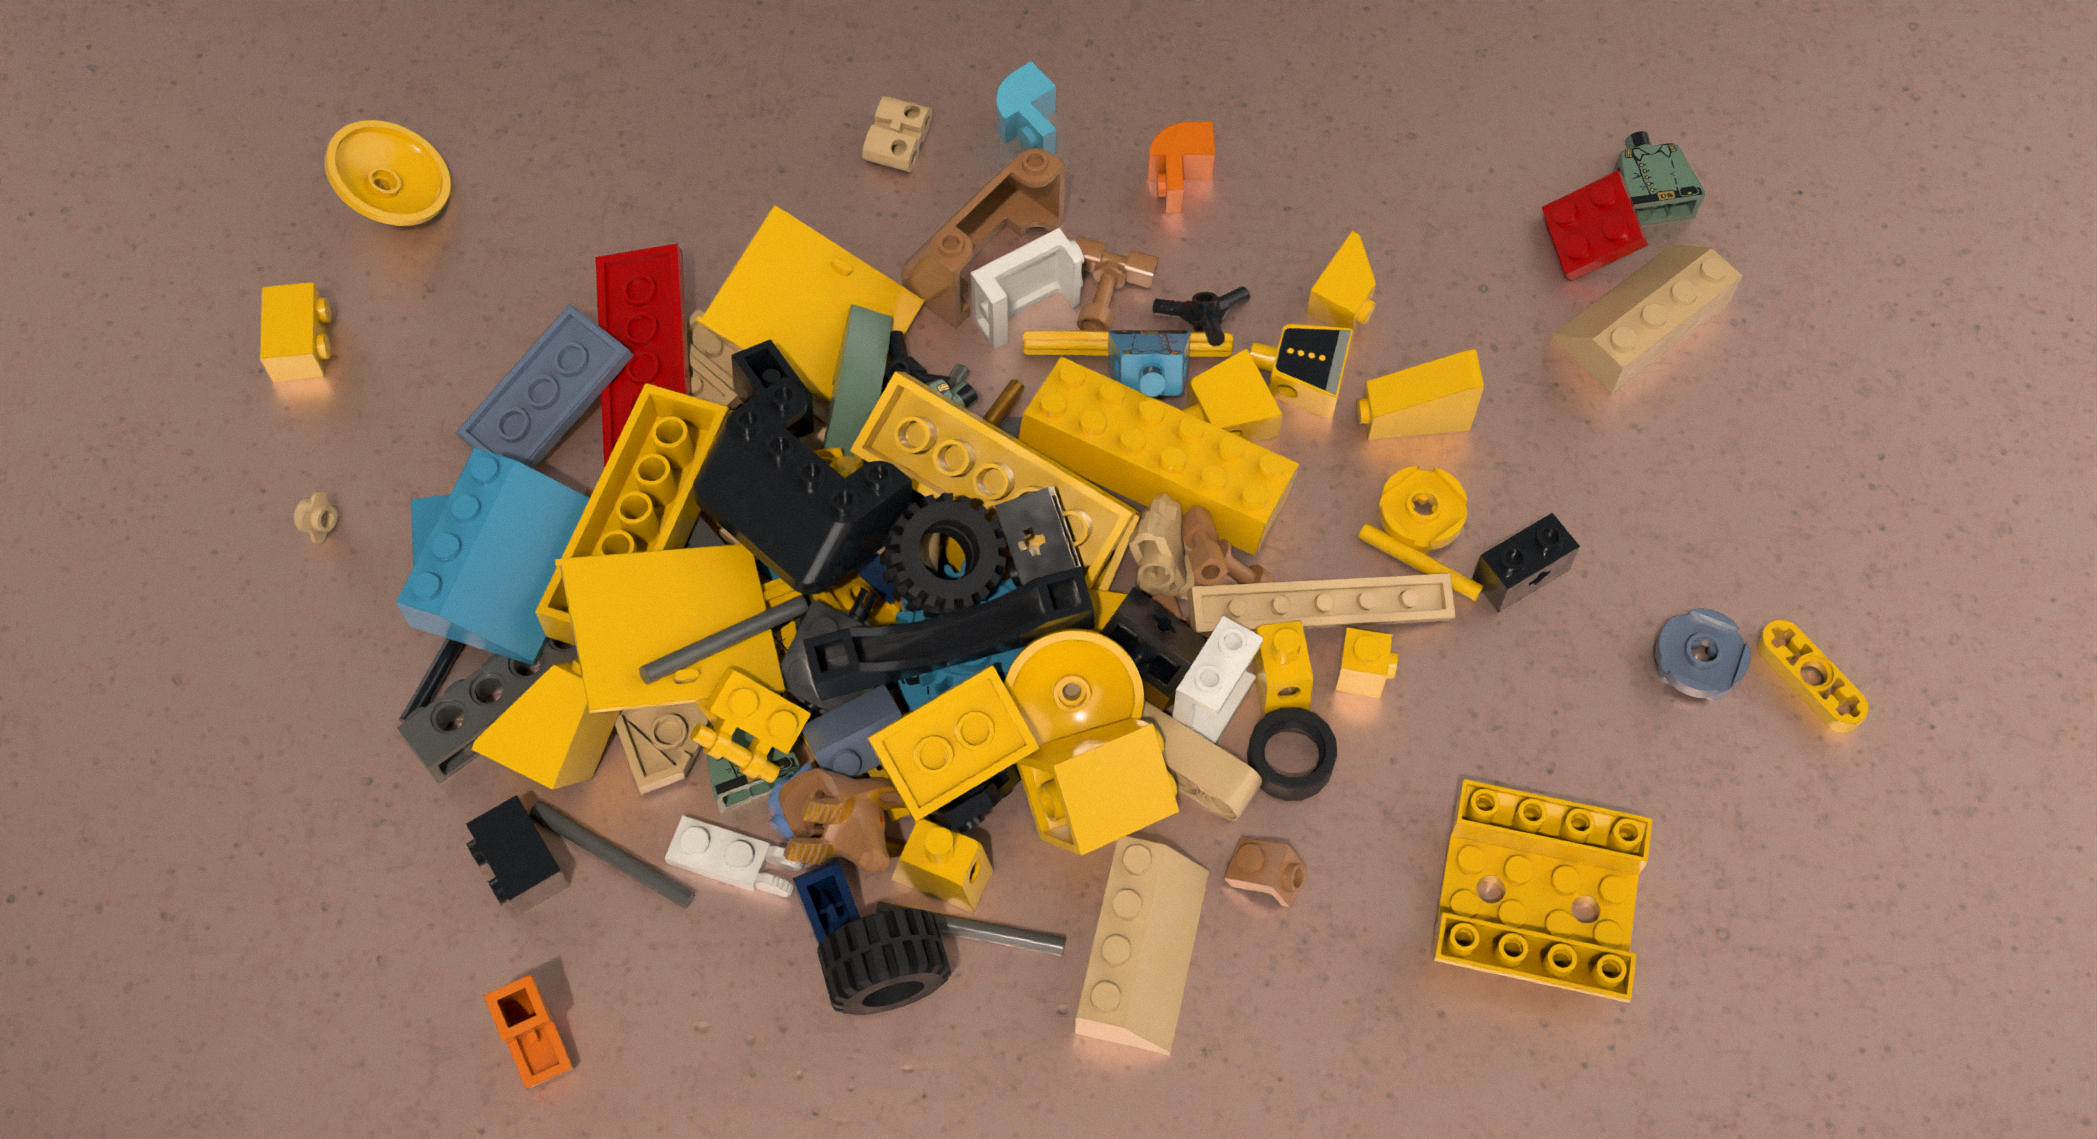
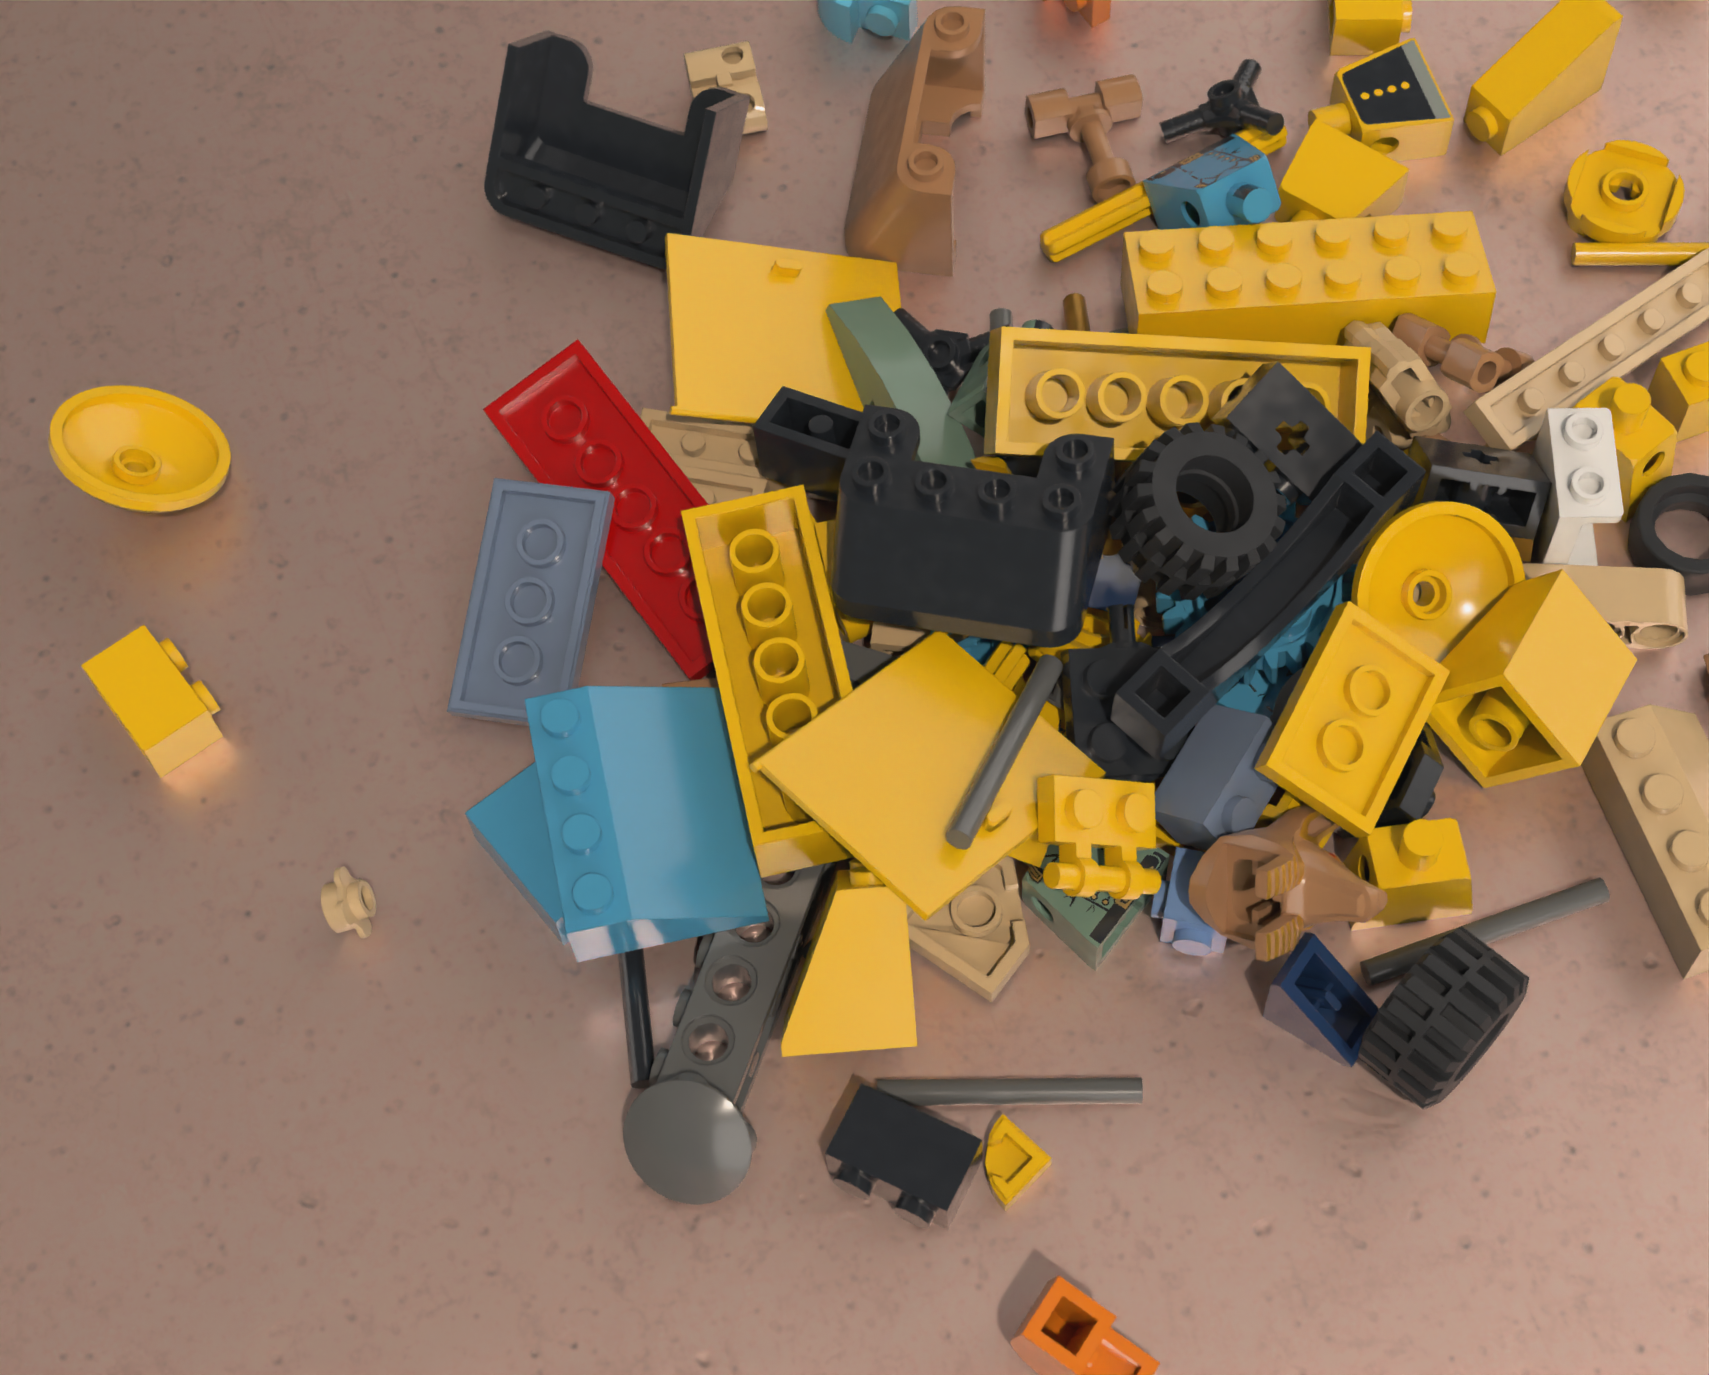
camera: 25 degrees left, 0 degrees up
white hinge [665,815,803,898] -> none
white panel [970,228,1084,350] -> none
none -> black windscreen [484,30,751,269]
none -> dark grey dish [623,1072,757,1205]
none -> yellow tile [985,1114,1052,1212]

